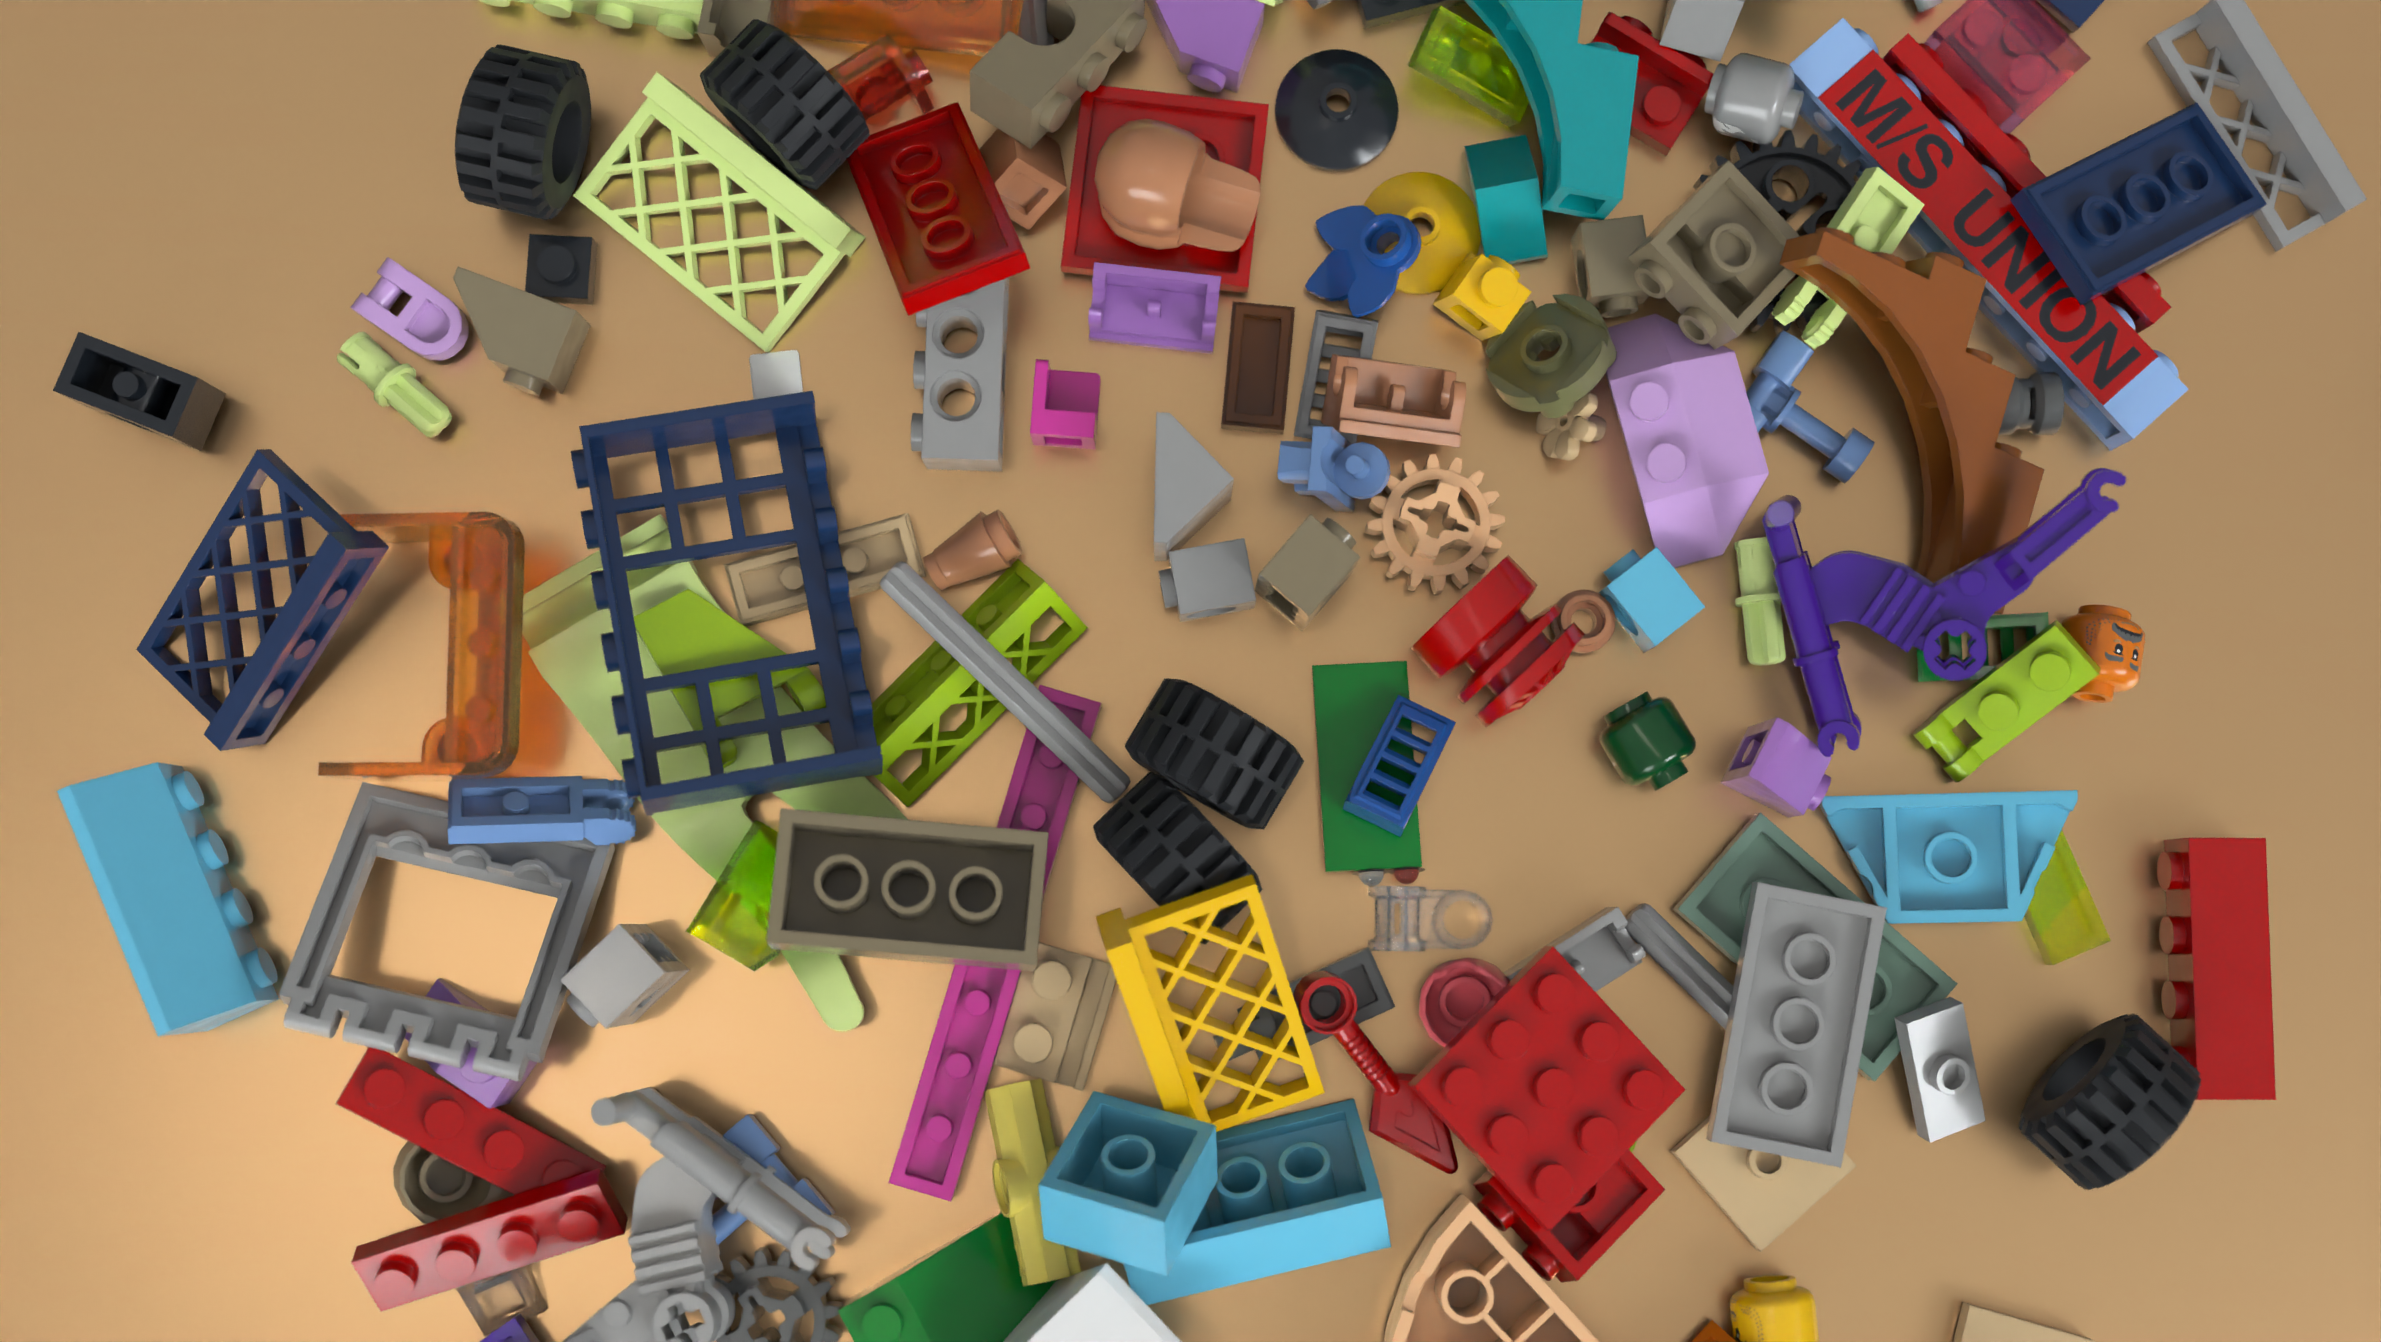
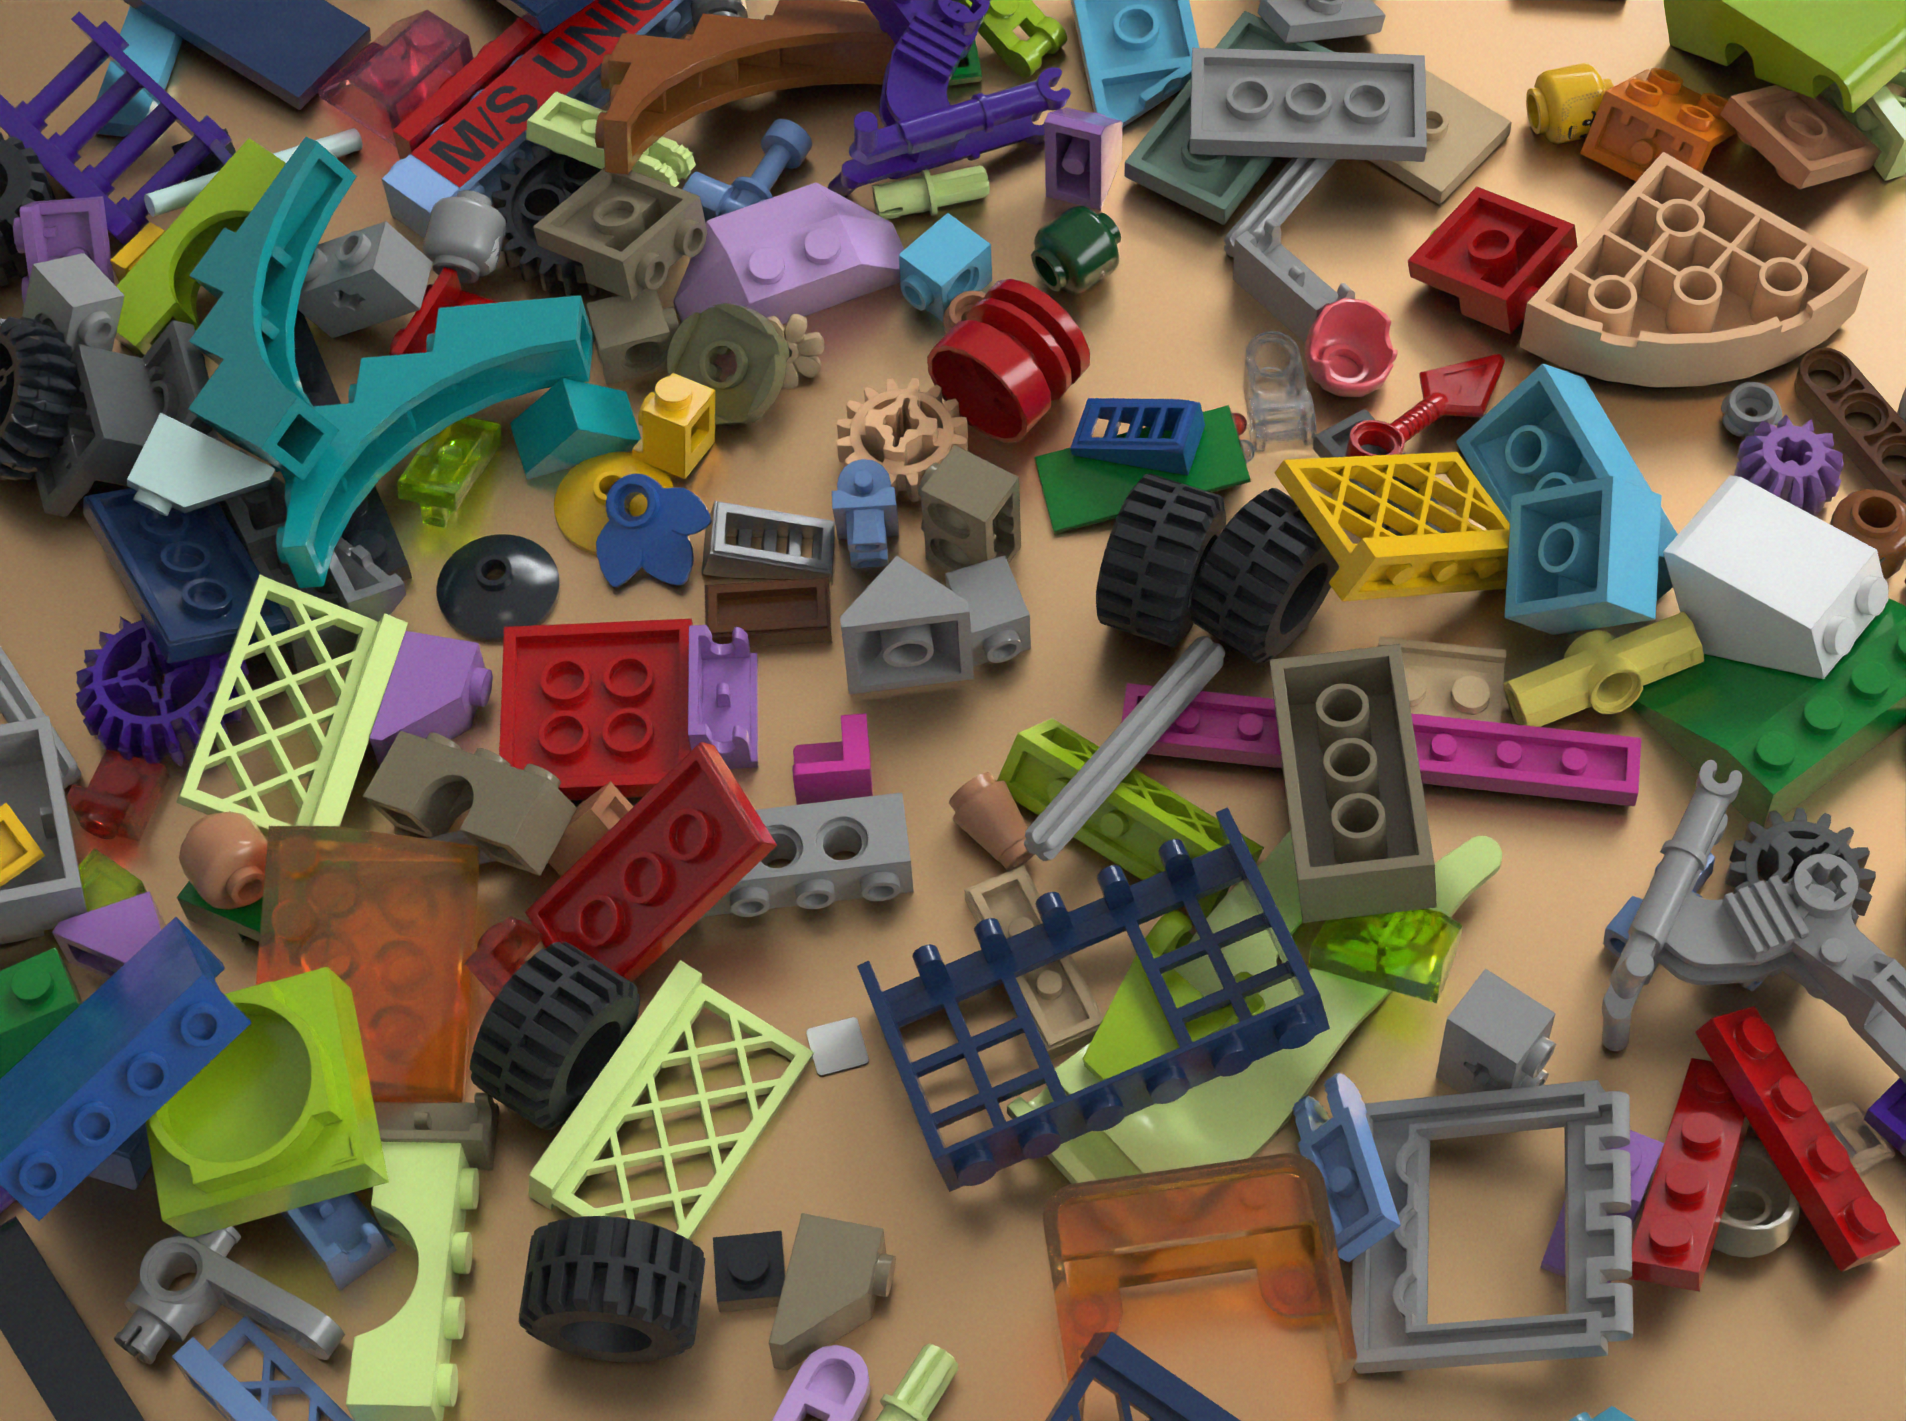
camera: 90 degrees left, 25 degrees down
nougat piece [1094,119,1261,252] -> none
nougat hinge [1321,354,1466,448] -> none
red plate [1408,946,1686,1231] -> none

